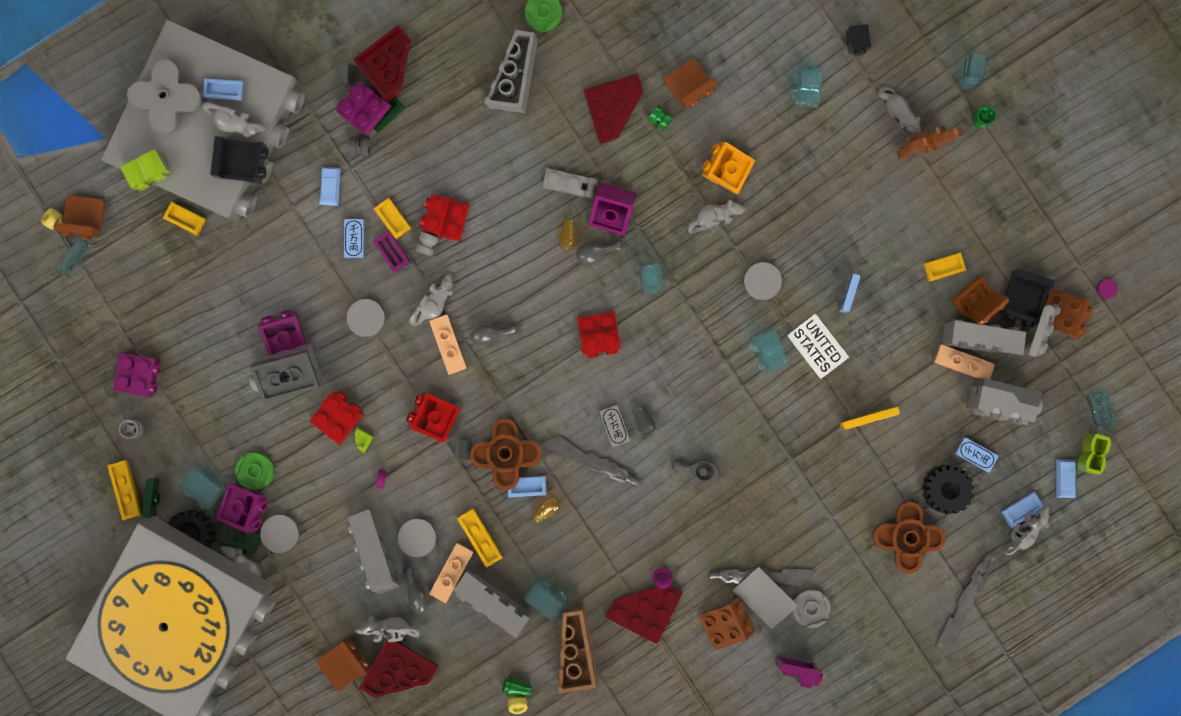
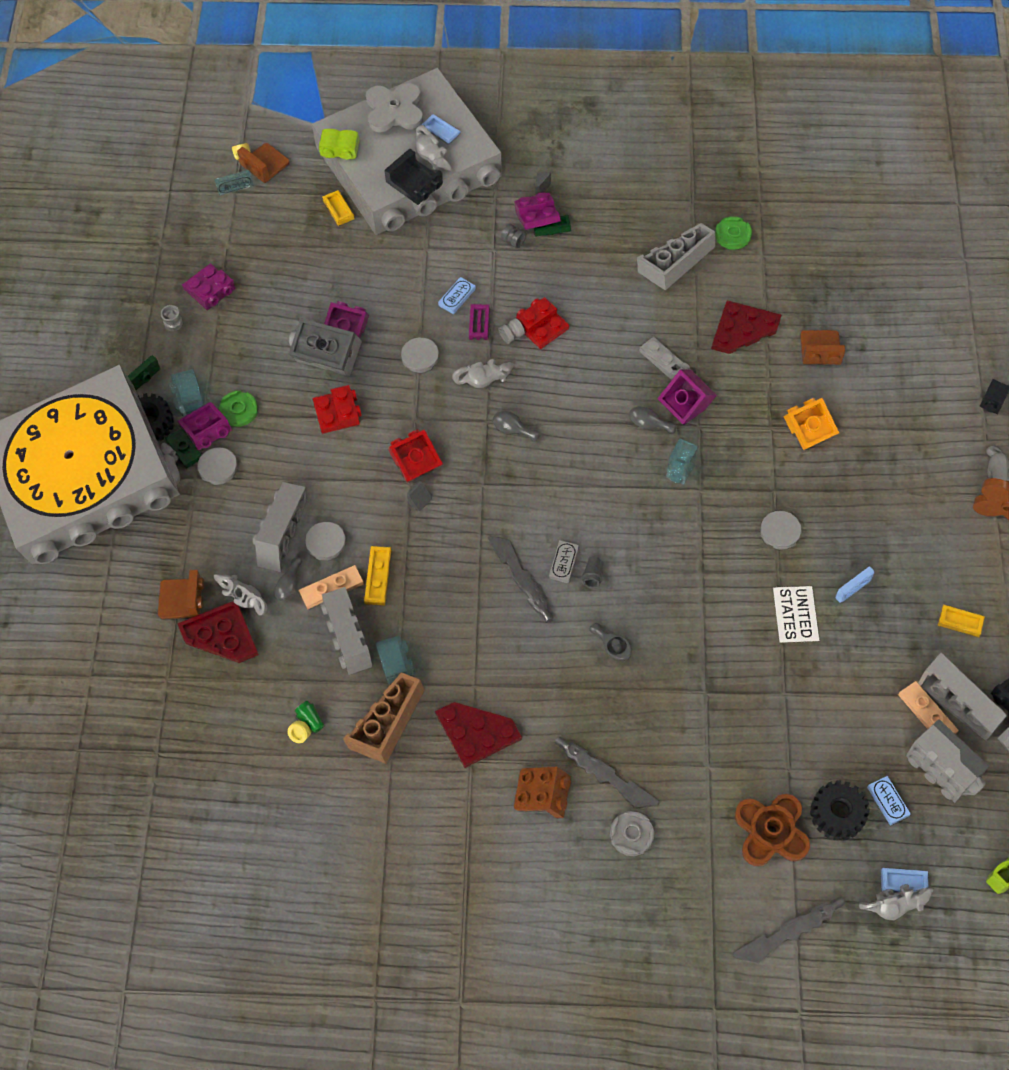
camera: 40 degrees right, 25 degrees down
yellow tile [107,460,142,521] -> none
light blue tile [319,167,341,206] -> none
dark red plate [353,25,411,102] -> none
lime tile [354,427,375,453] -> none
yellow tile [373,197,412,240] -> none
magenta tile [376,469,387,489] -> none
light nougat plate [429,315,467,375] -> none
dark orange plant [470,419,541,490] -> none
light blue tile [508,476,547,497] -> none
clear yellow cone [532,497,561,524] -> none
clear yellow cone [559,220,577,250] -> none
red plate [577,312,621,358] -> none
green wheel [647,105,674,132] -> none
magenta tile [653,568,673,589] -> none
light grey animal [687,200,746,233] -> none
light grey sticker [732,567,798,629] -> none
clear light blue brick [750,329,789,373] -> none
magenta plate [775,656,823,688] -> none
clear light blue brick [791,66,822,109] -> none
yellow tile [839,407,900,430] -> none
dark orange bracket [950,275,1009,325] -> none
light blue tile [1056,459,1076,498] -> none

